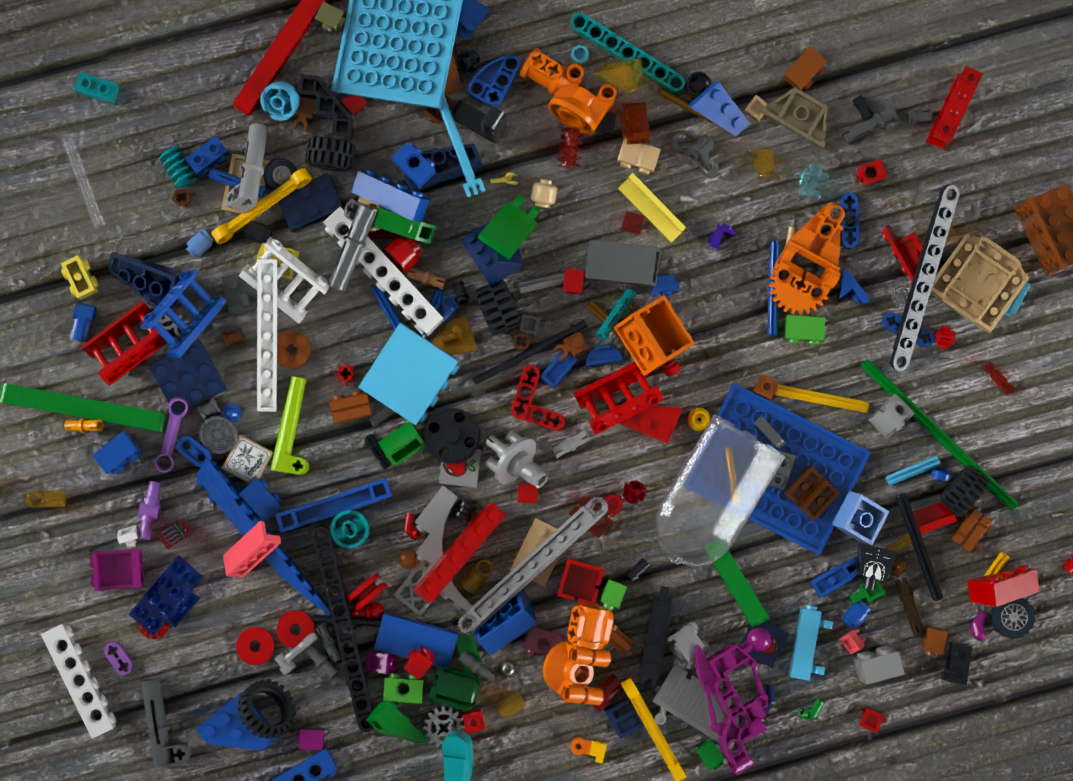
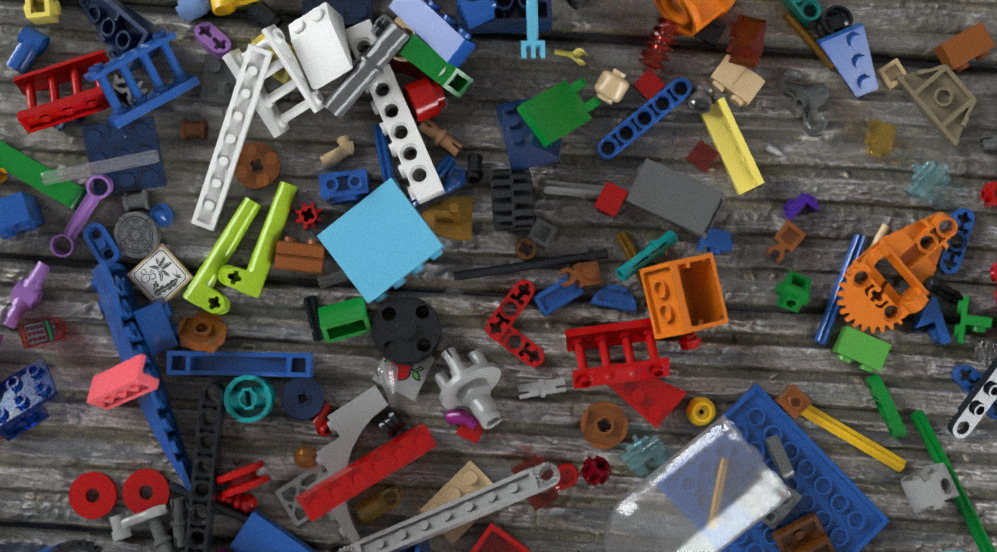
camera: 20 degrees right, 0 degrees up
none -> clear axle [41,150,160,185]
none -> dark orange plate [178,312,227,353]
none -> medium lavender beam [194,22,232,60]
none -> lime axle [217,181,298,298]
none -> dark blue piece [282,377,324,420]
none -> white slope [288,2,353,91]
none -> blue brick [318,169,372,205]
none -> tan arm [319,135,354,169]
none -> clear cone [375,362,399,407]
none -> magenta arm [445,408,479,430]
none -> dark orange plate [580,401,628,449]
none -> blue beam [596,77,692,161]
none -> clear light blue hips [621,434,667,477]
none -> red tile [632,68,666,102]
none -> flat silver wheel [688,80,715,114]
none -> dark orange plate [765,220,807,263]
none -> green brick [774,270,811,313]
none -> green beam [865,373,907,441]
none -> black axle [923,276,964,305]
none -> green bracket [954,295,993,345]

